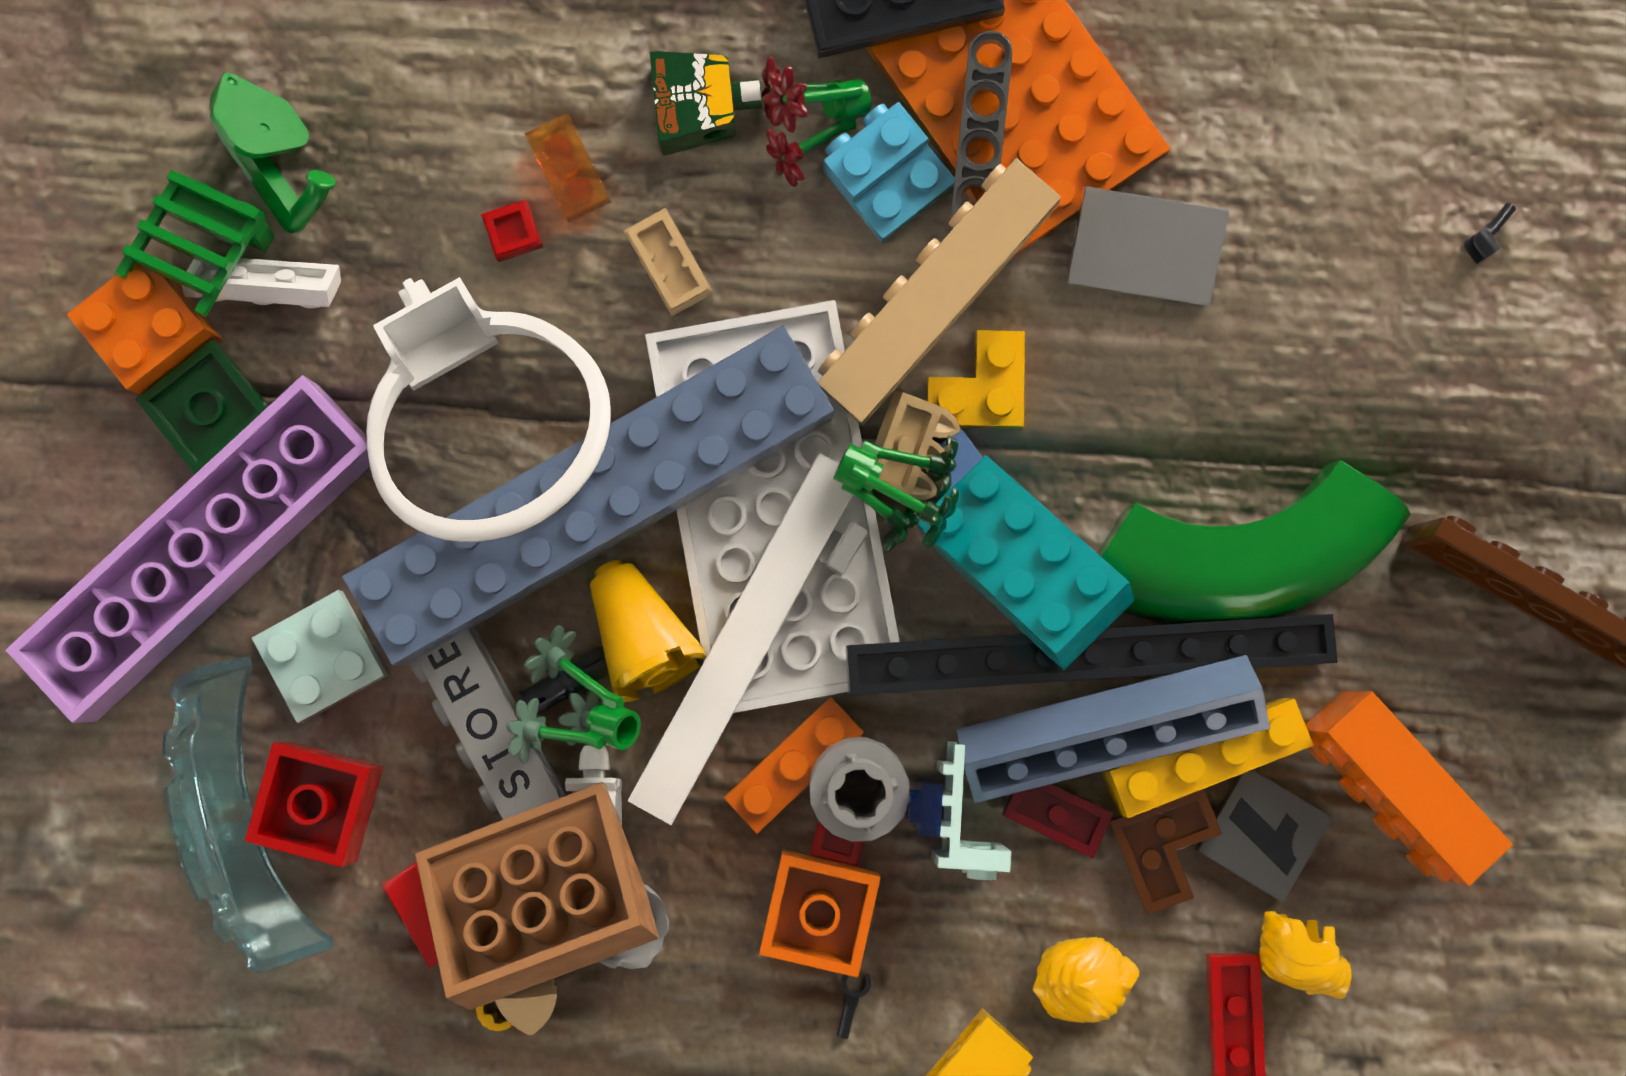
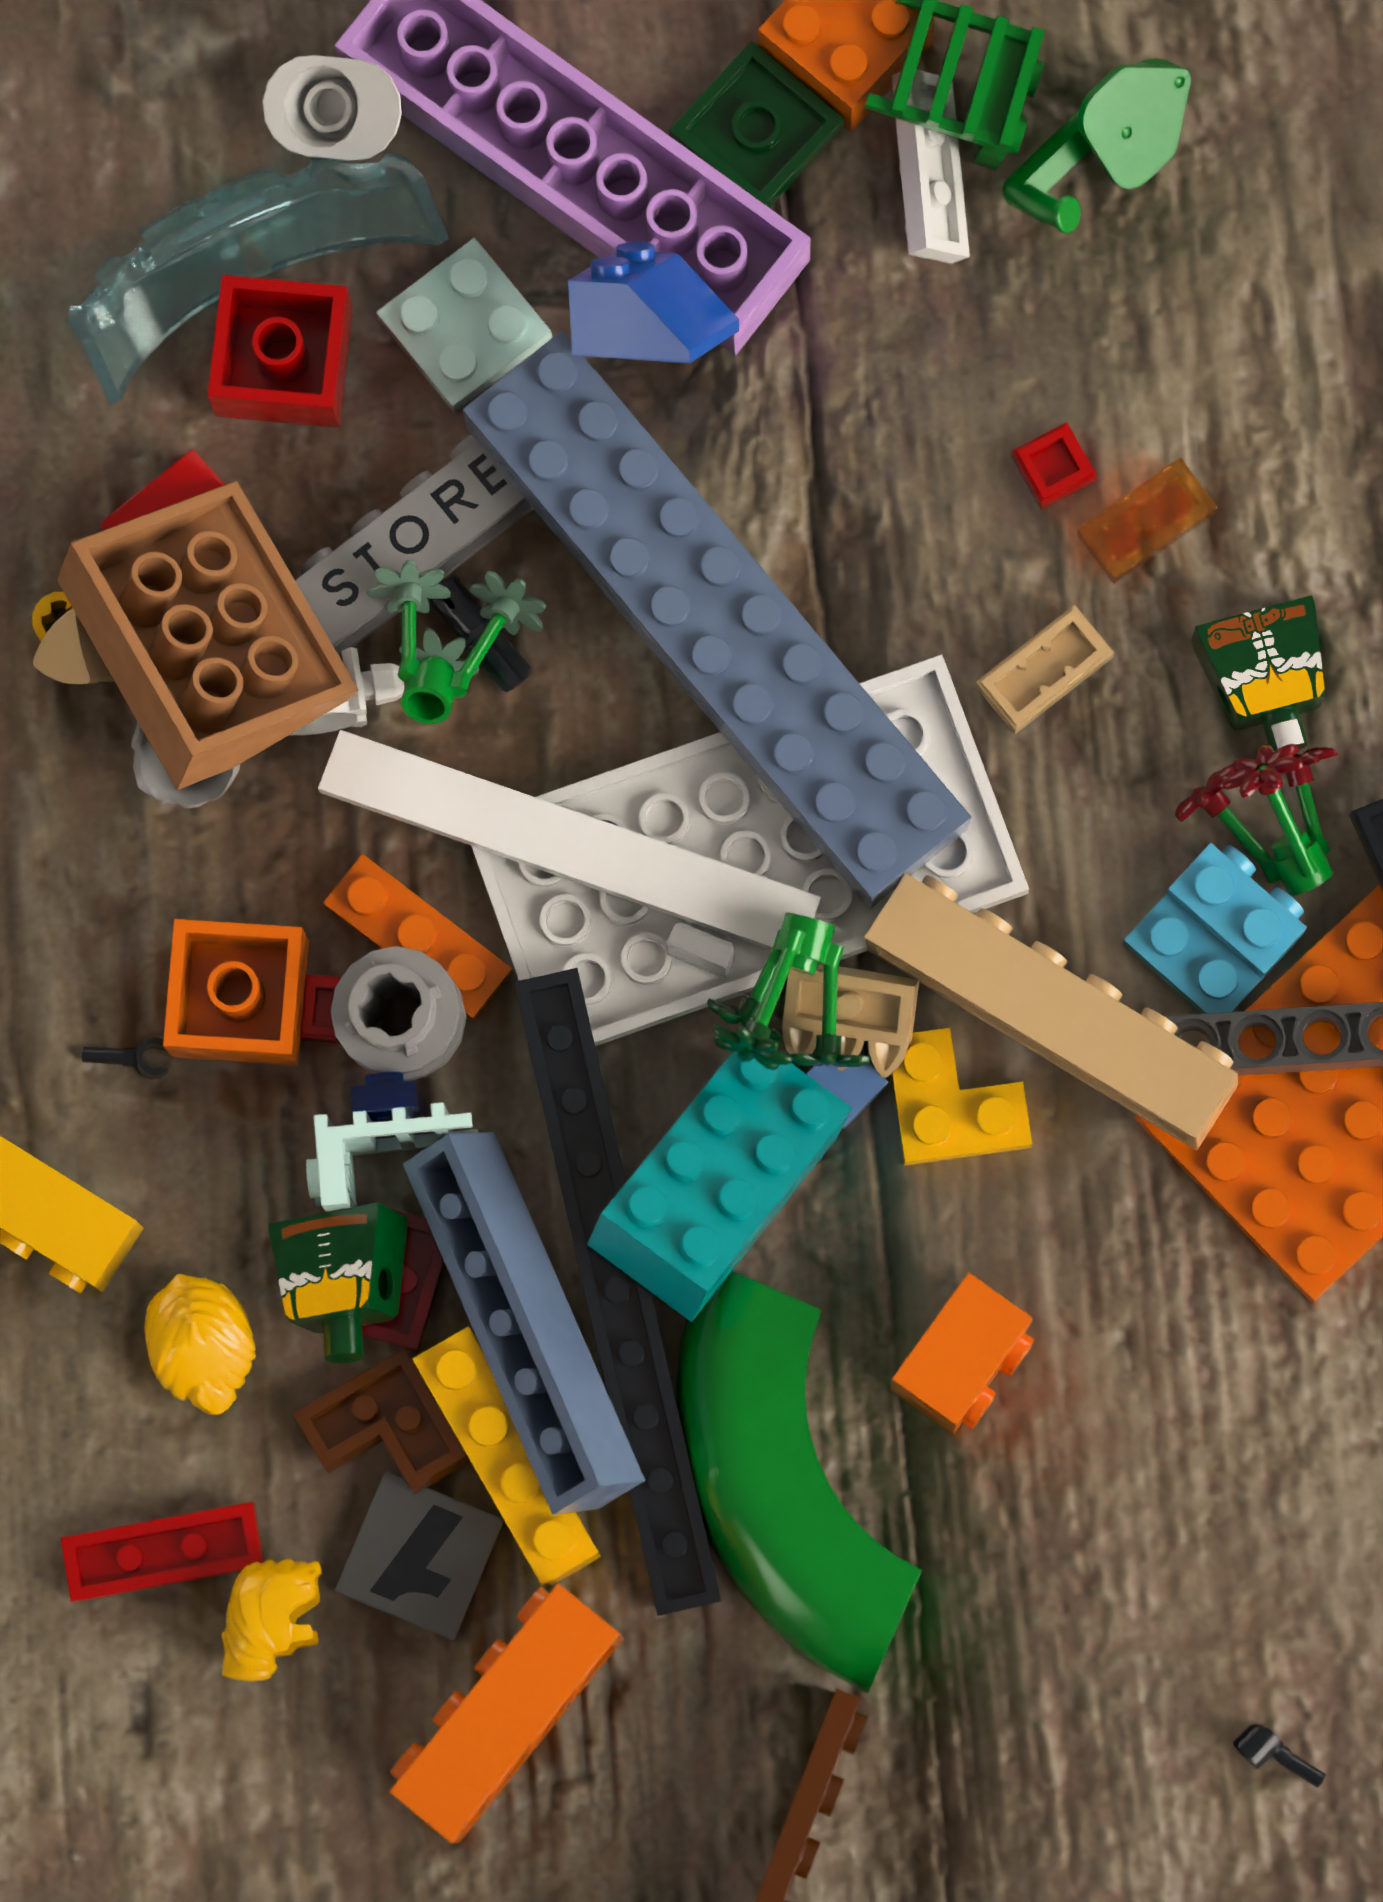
camera: 90 degrees right, 5 degrees down
white brick [366,277,611,542] -> none
yellow cone [590,560,707,702] -> none
light grey tile [1066,186,1230,306] -> none
none -> white piece [263,55,402,161]
none -> torso [268,1203,408,1363]
none -> blue slope [568,242,739,363]
none -> orange brick [890,1272,1035,1435]

